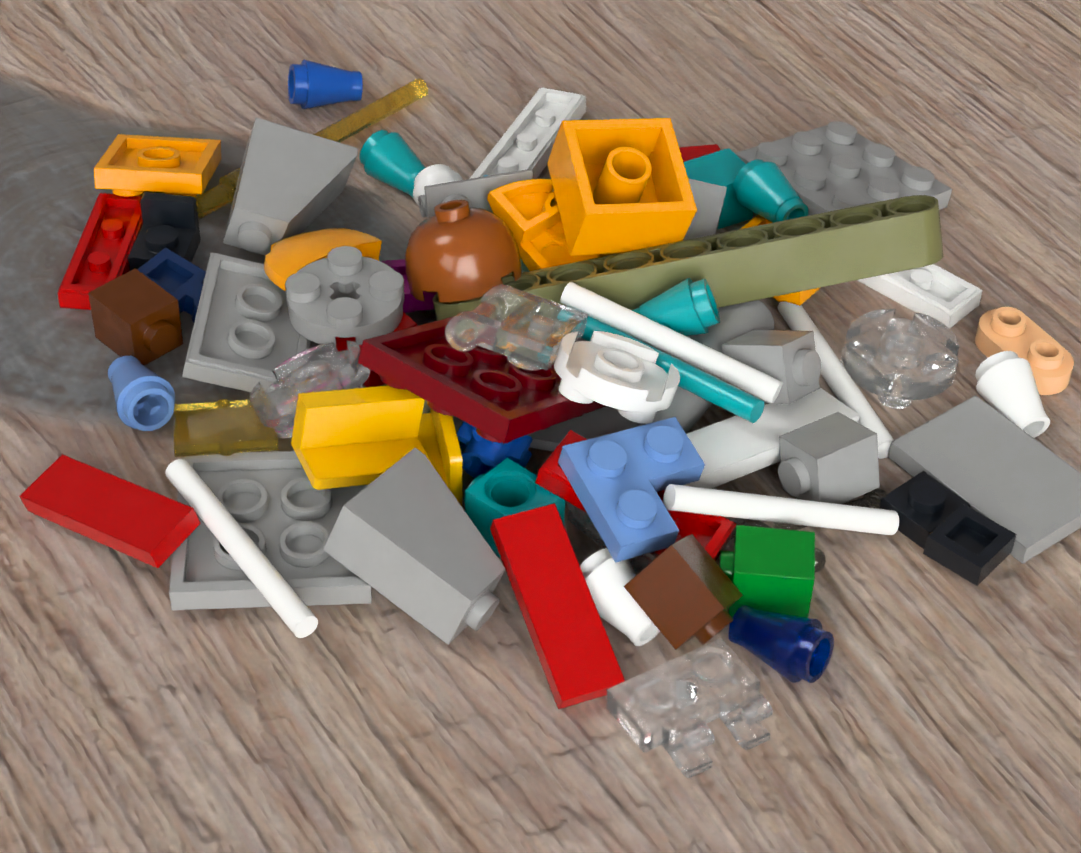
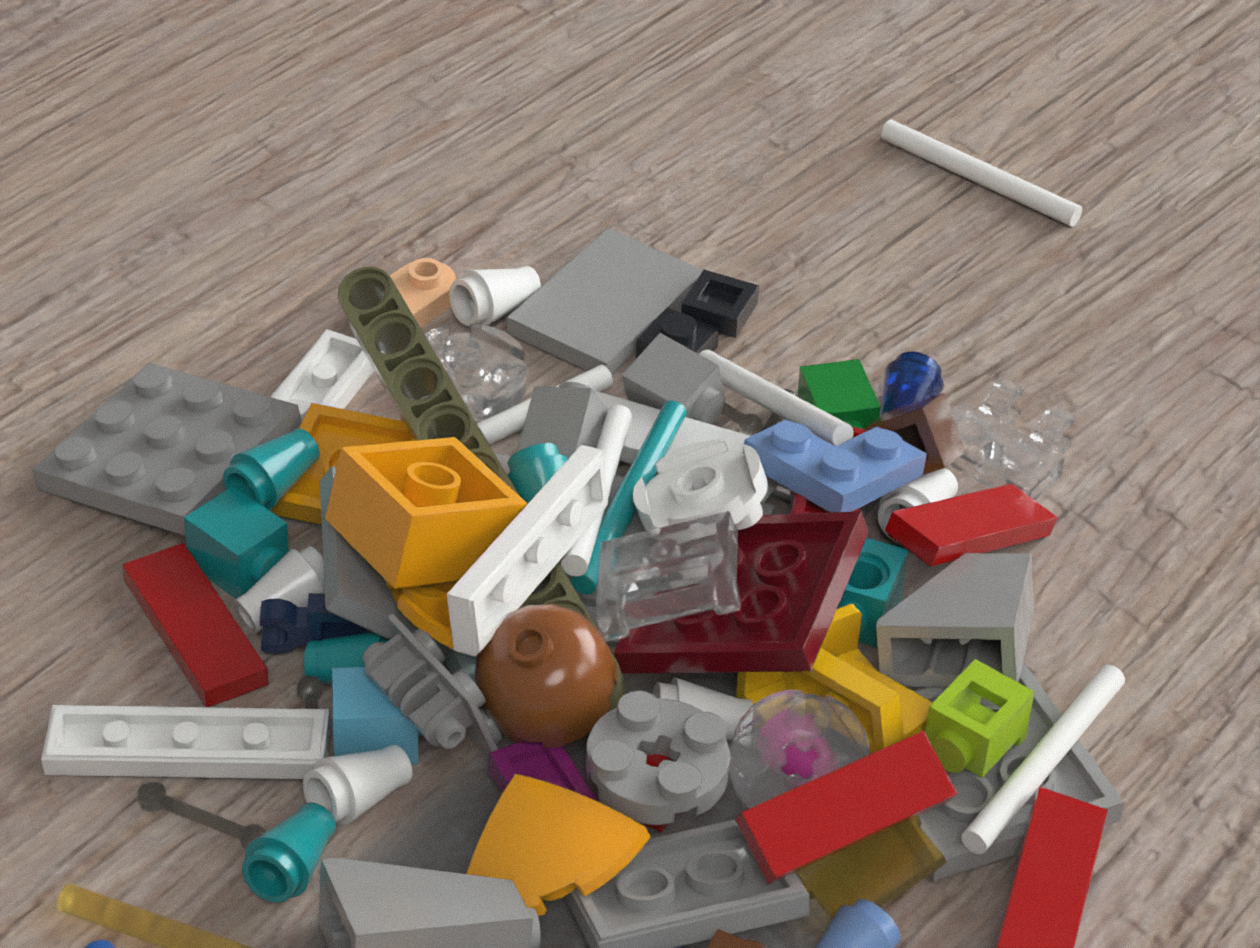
camera: 110 degrees left, 0 degrees up
none -> clear smoke hinge [137,781,266,849]
none -> white tile [447,445,608,657]
none -> red tile [735,731,958,885]
none -> lime brick [925,659,1034,778]

